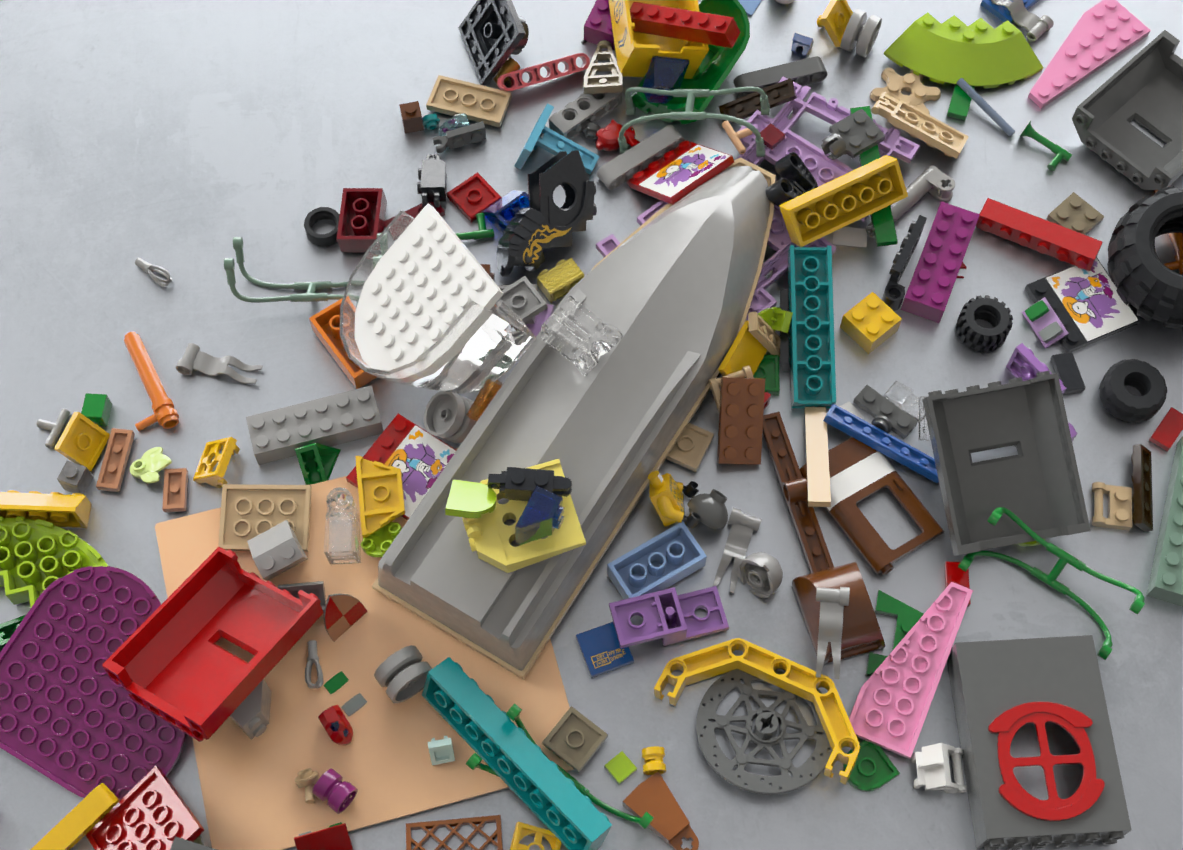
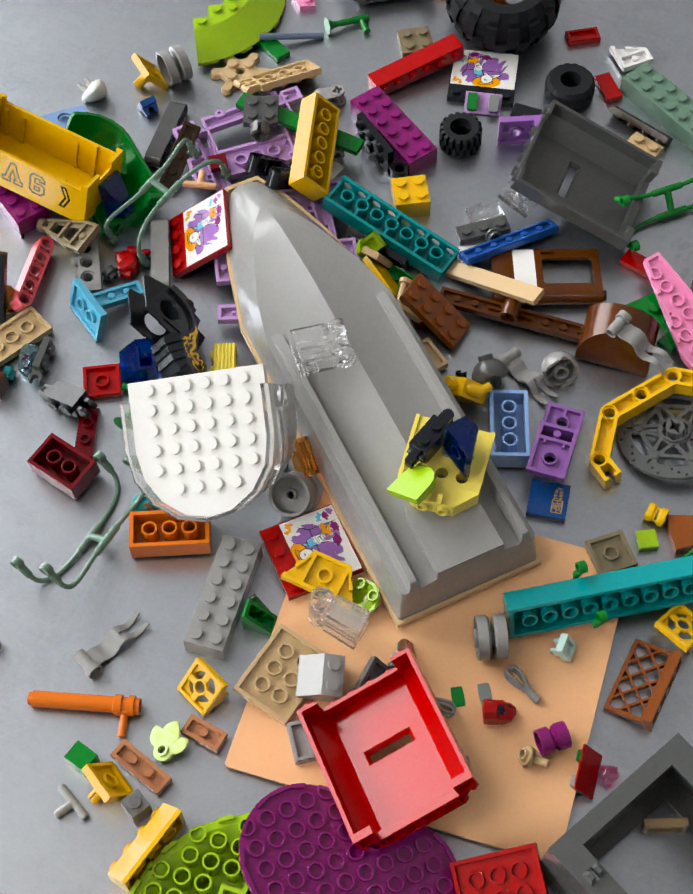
camera: 55 degrees left, 5 degrees down
black tyre [304,207,340,247] -> none
red brick [630,2,740,48] -> none
none -> light grey piece [504,665,541,704]

